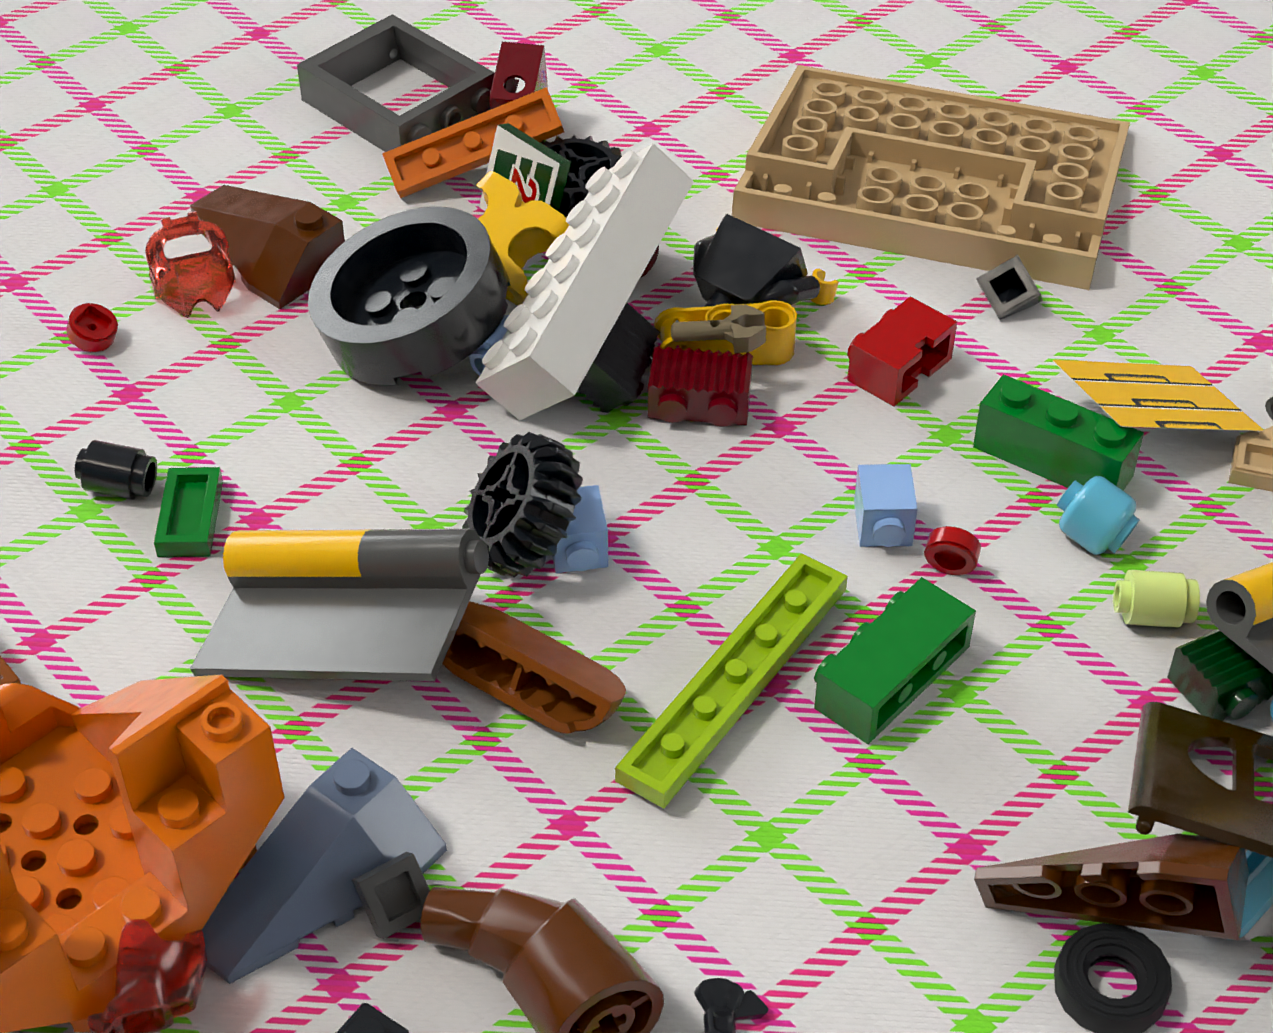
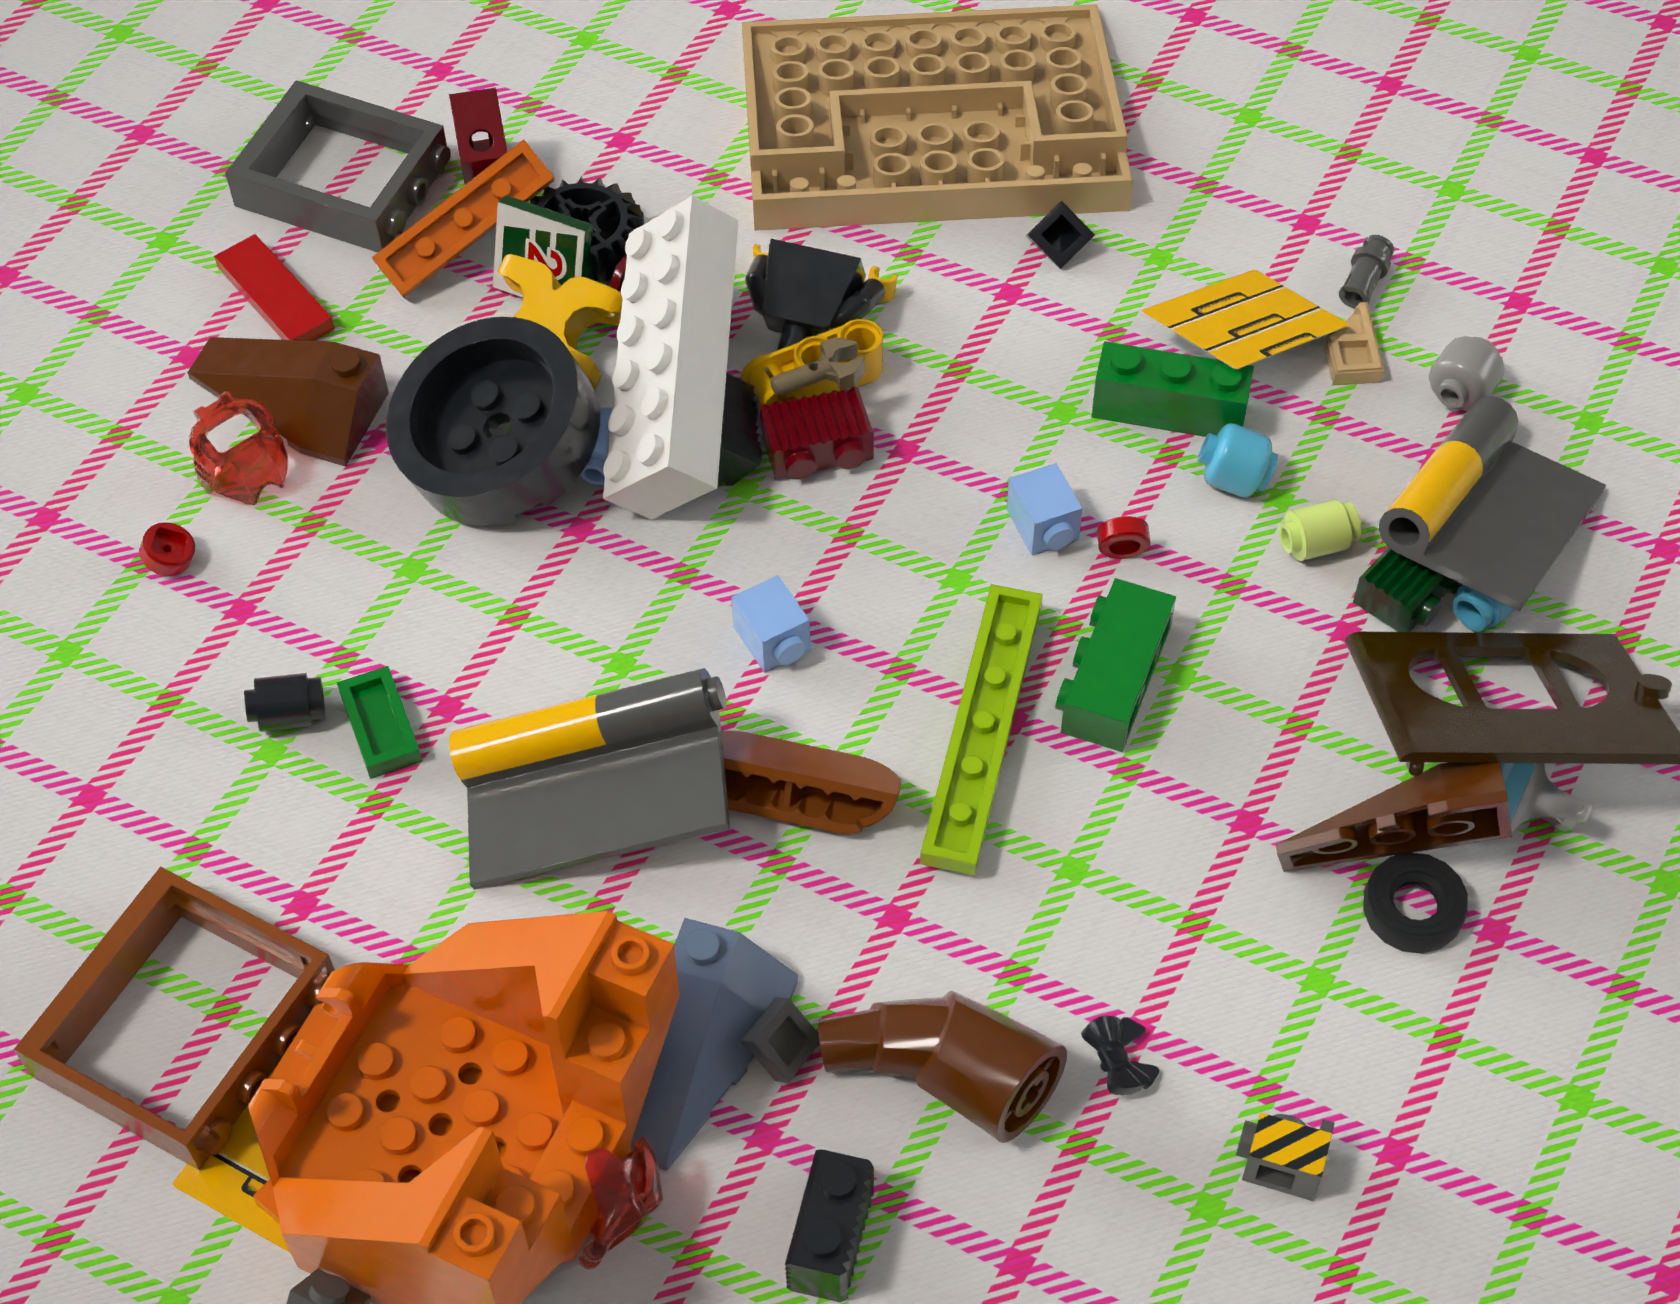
camera: 20 degrees left, 10 degrees up
black gear [462,432,583,578] -> none
red brick [847,296,958,407] -> none
none -> red tile [214,234,335,341]

